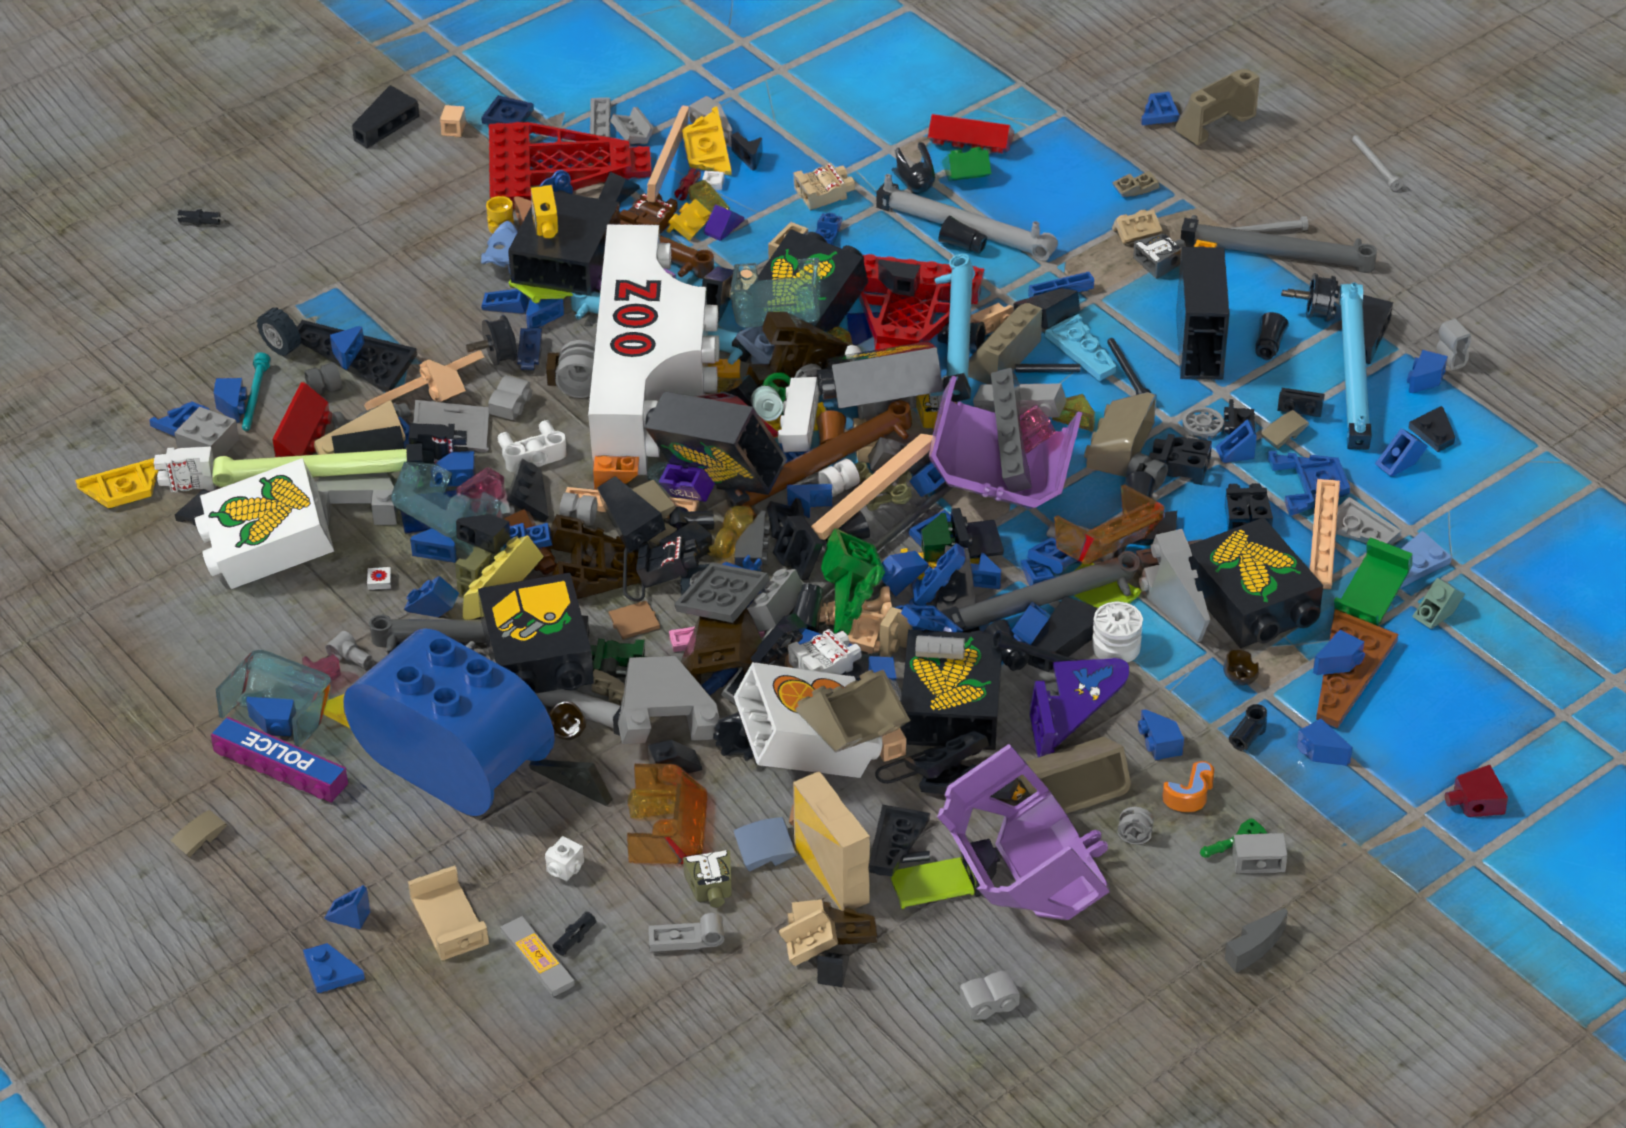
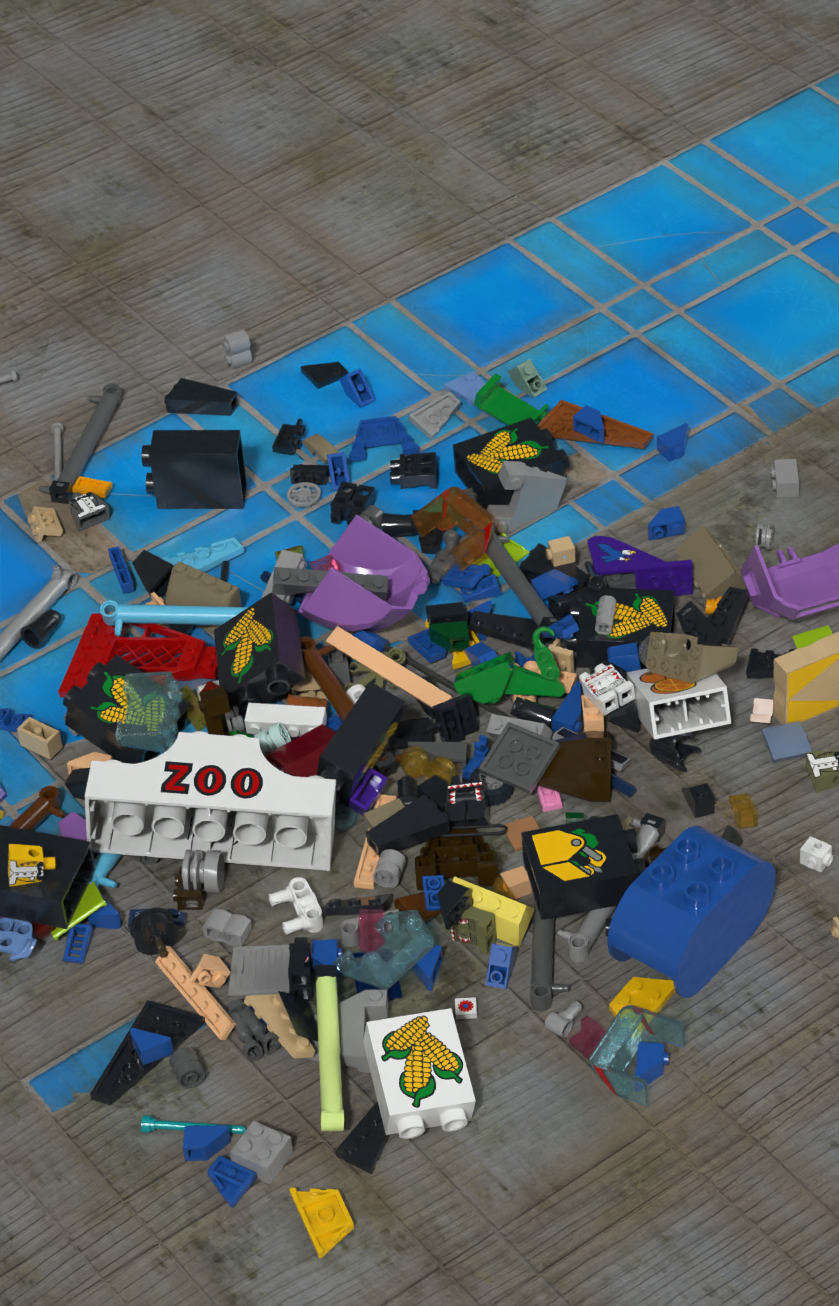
camera: 85 degrees left, 0 degrees up
white hips [154,447,216,492] -> none
dark tan slope [170,809,227,858] -> none
brick [211,717,348,803] -> none
black wheel [257,307,301,356] -> none
red slope [272,382,332,457] -> none
orange slope [593,456,639,490] -> none
light grey wedge [618,656,720,744] -> none
clear orange windscreen [627,763,708,864] -> none
black plate [750,613,807,664] -> none
black slope [878,259,920,297] -> none
blue wing [912,543,966,606] -> none
black slope [961,838,1000,897] -> none
dark tan windscreen [1084,392,1157,477] -> none
white wheel [1092,602,1143,663] -> none
black piece [1107,338,1152,395] -> none
orange animal [1162,761,1215,812] -> none
green piece [1200,818,1268,858] -> none
dark brown hair [1223,649,1259,685] -> none
black piece [1229,704,1267,751] -> none
black wheel [1281,273,1340,322] -> none
light nougat tile [1310,479,1340,589] -> none
medium azure piece [1339,282,1372,450] -> none
blue slope [1407,350,1448,393] -> none
dark red torso [1445,765,1508,817] -> none
none -> tan brick [546,536,575,567]

